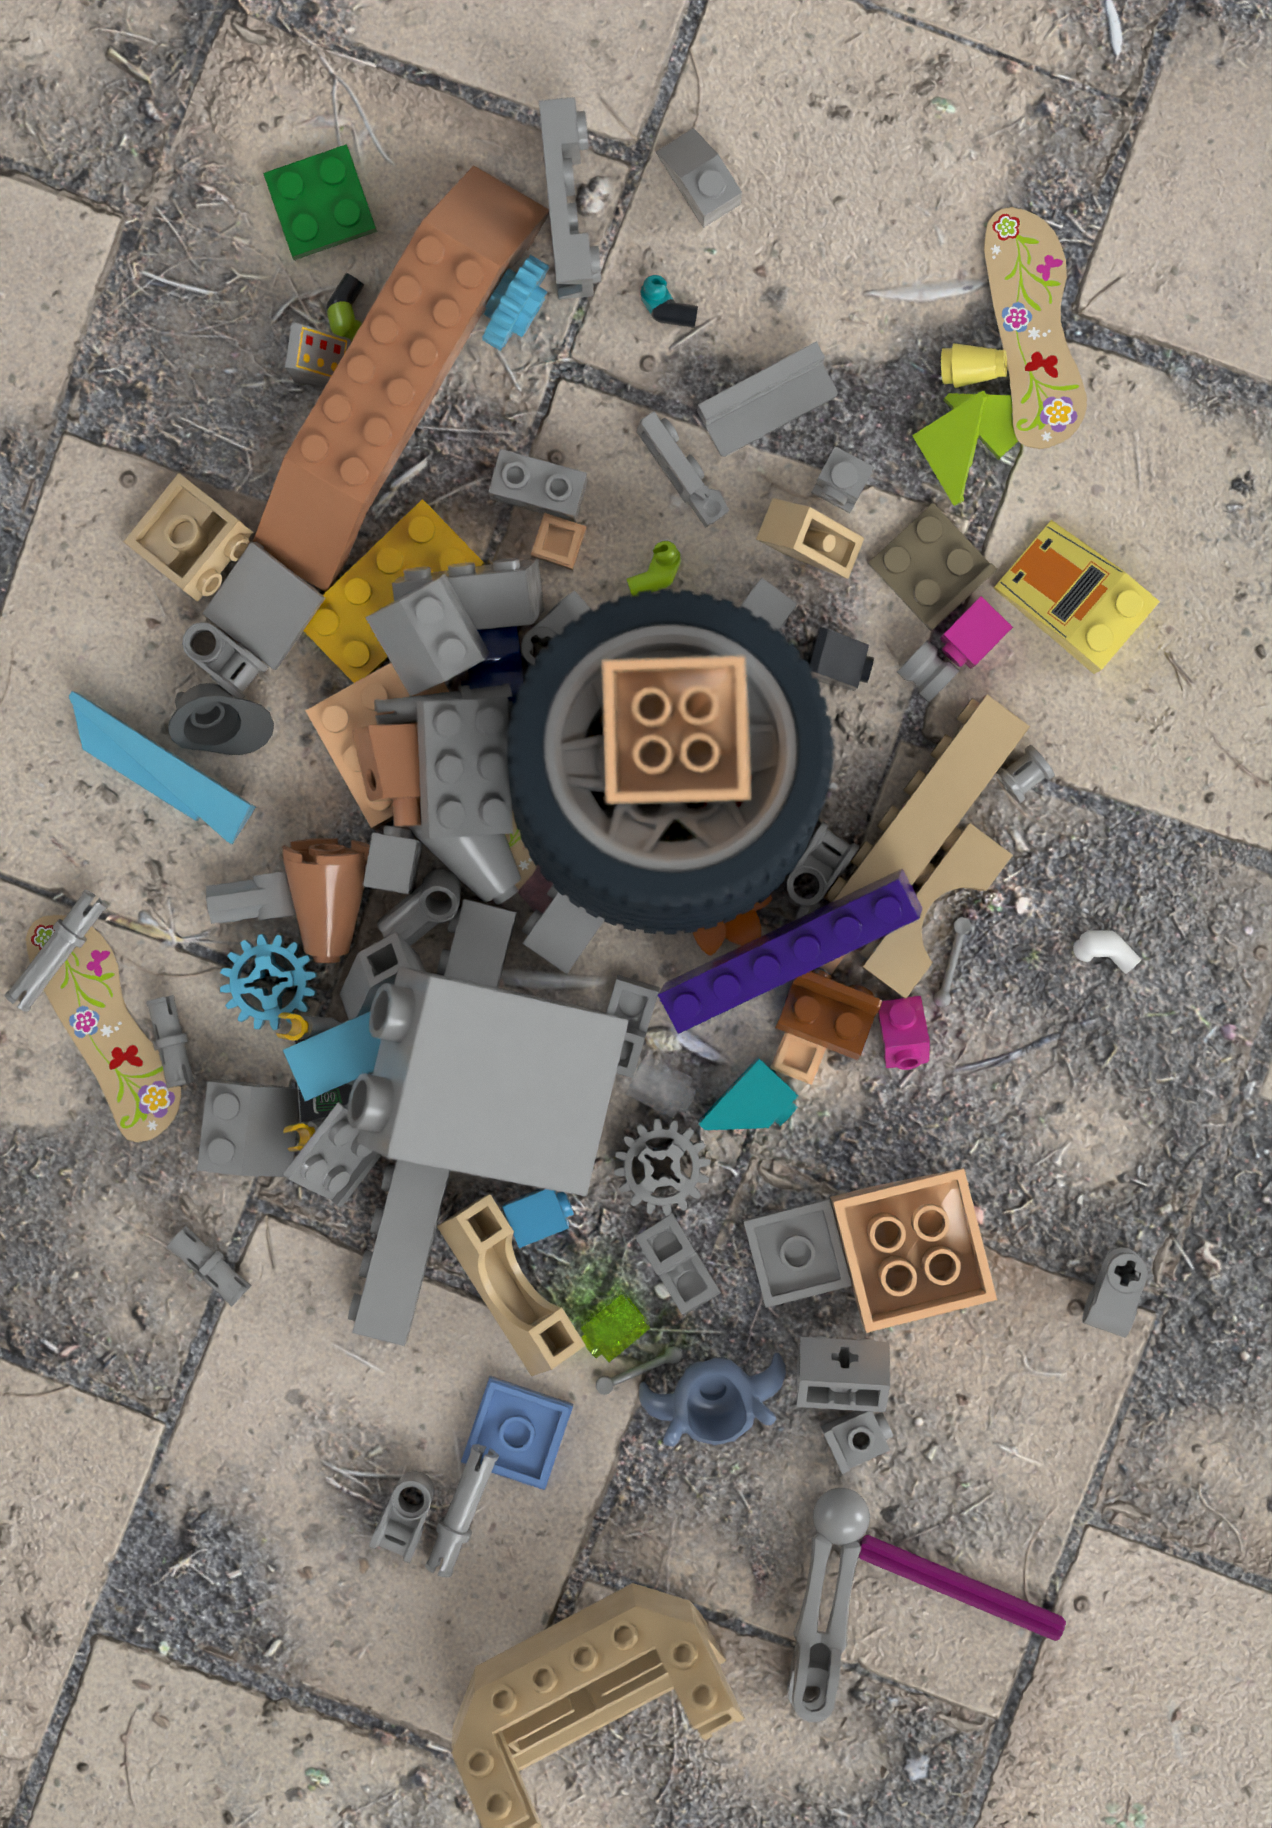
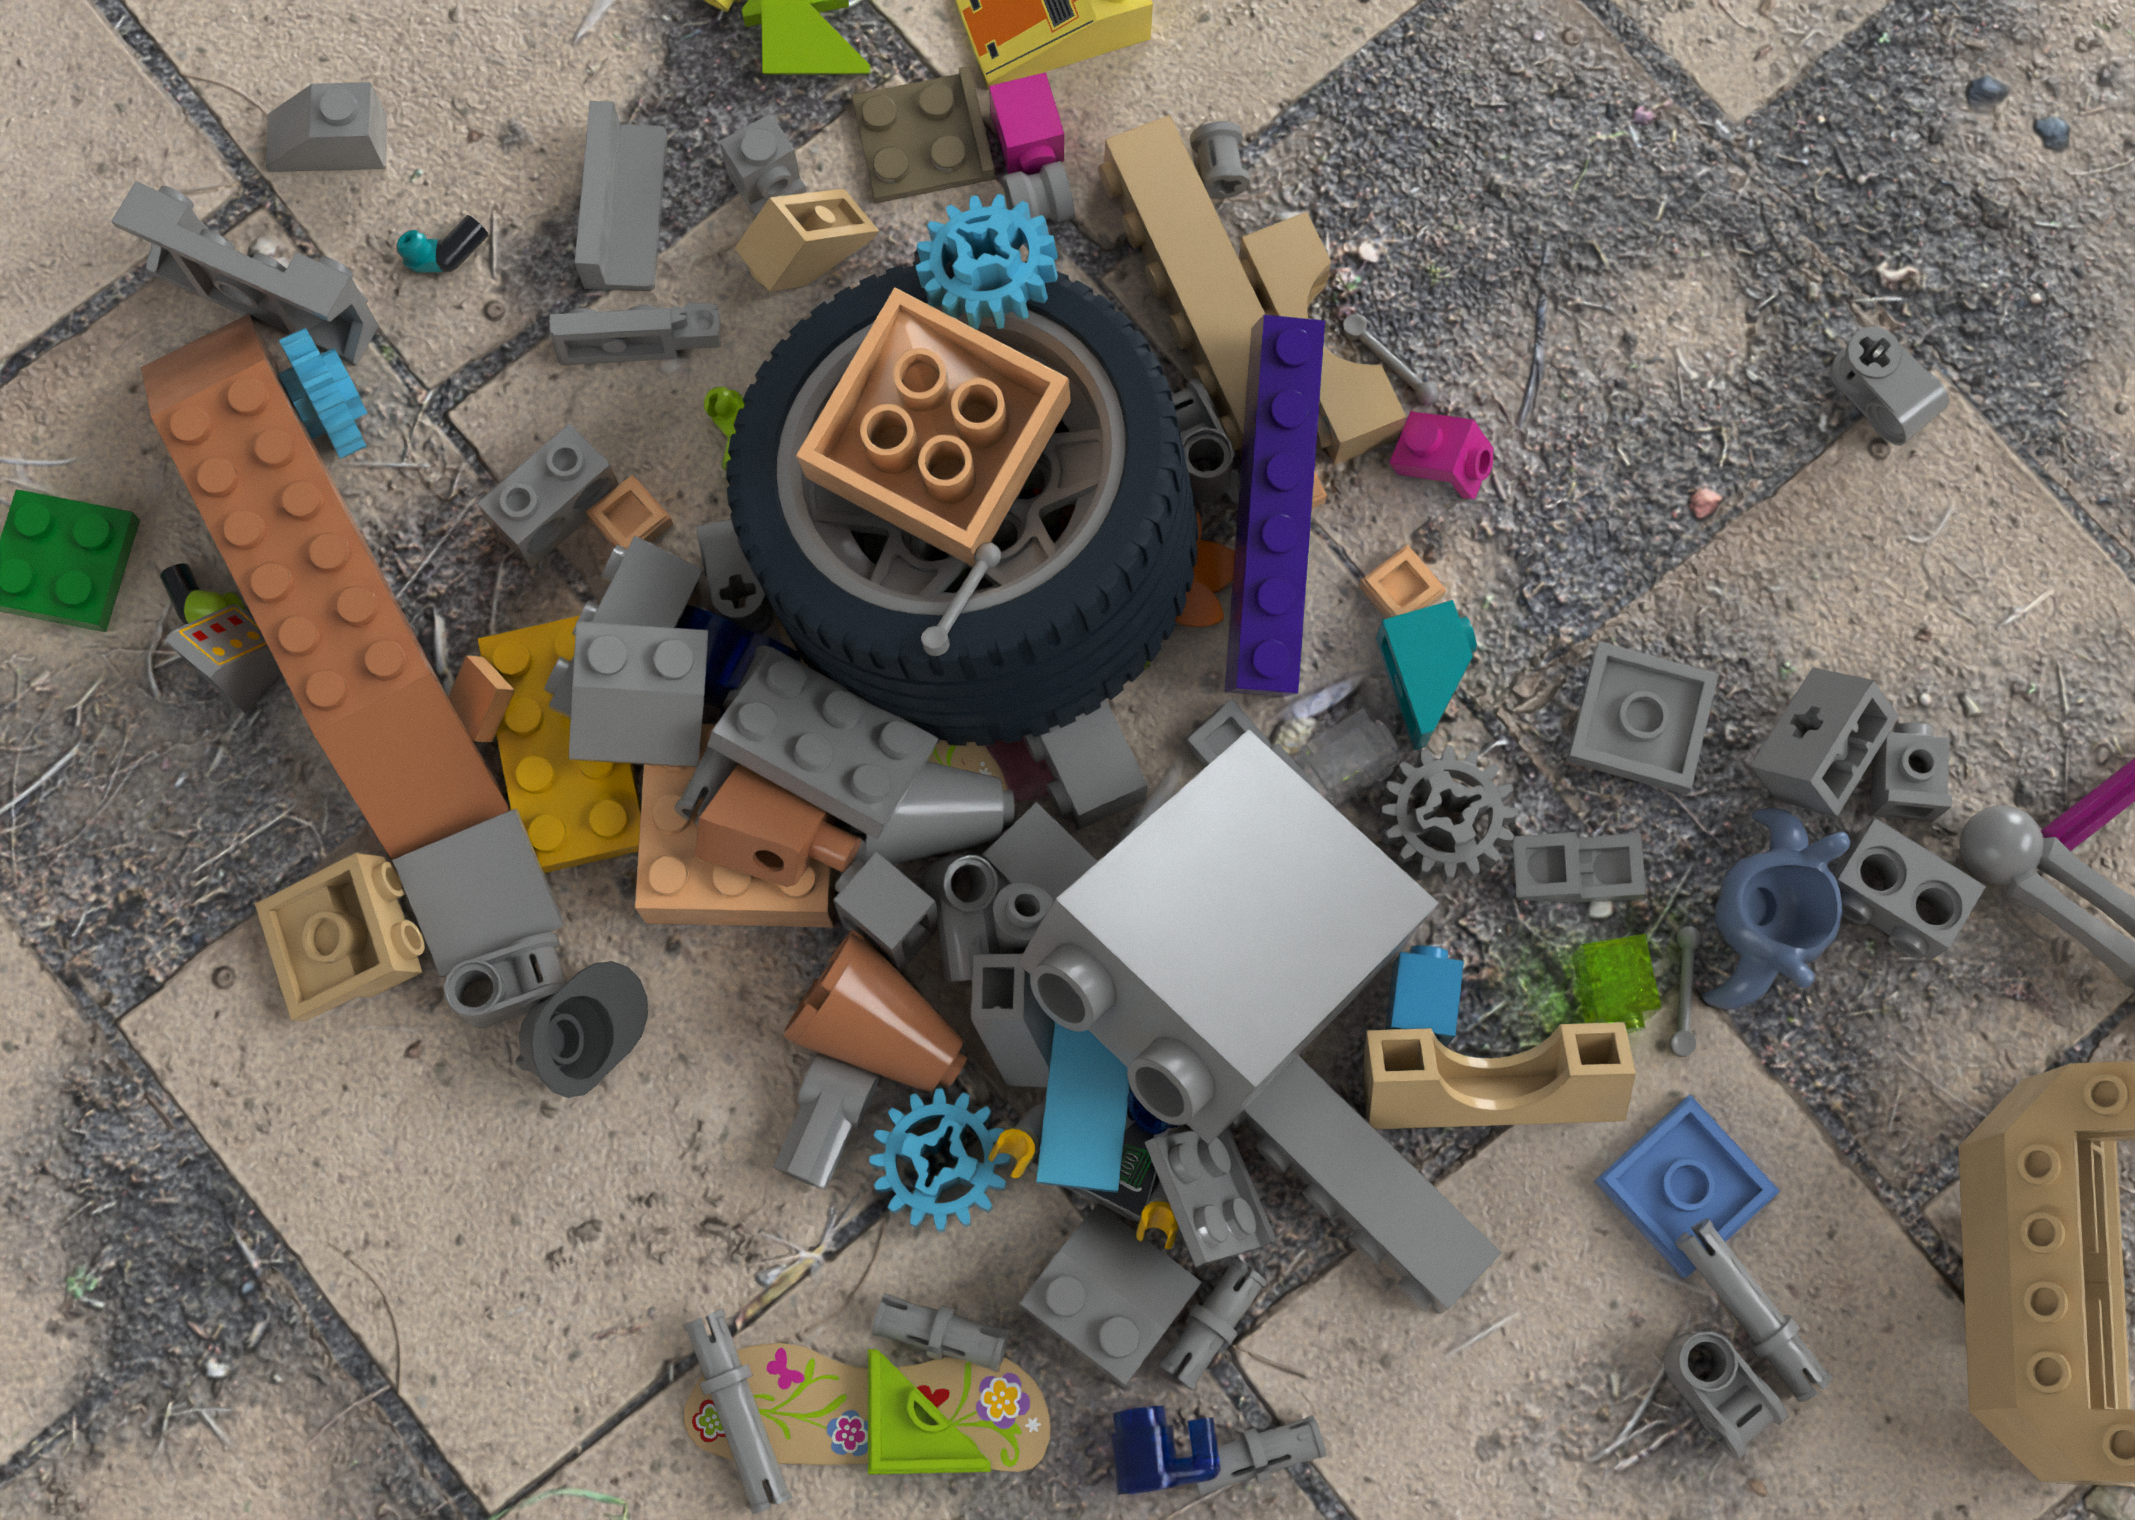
camera: 60 degrees left, 15 degrees down
medium azure wedge [69,691,256,844] -> none
dark orange bracket [775,969,882,1060] -> none
light nougat slope [830,1168,997,1333] -> none
white arm [1073,930,1141,974] -> none
none -> light nougat tile [448,655,515,742]
none -> lime tile [868,1349,991,1475]
none -> medium azure gear [916,194,1058,330]
none -> light grey hinge [921,543,1001,656]
none -> light grey cone [993,882,1053,954]
none -> clear blue piece [1110,1405,1221,1496]
none -> light grey pin [1158,1258,1268,1391]
none -> light grey brick [1833,818,1986,961]

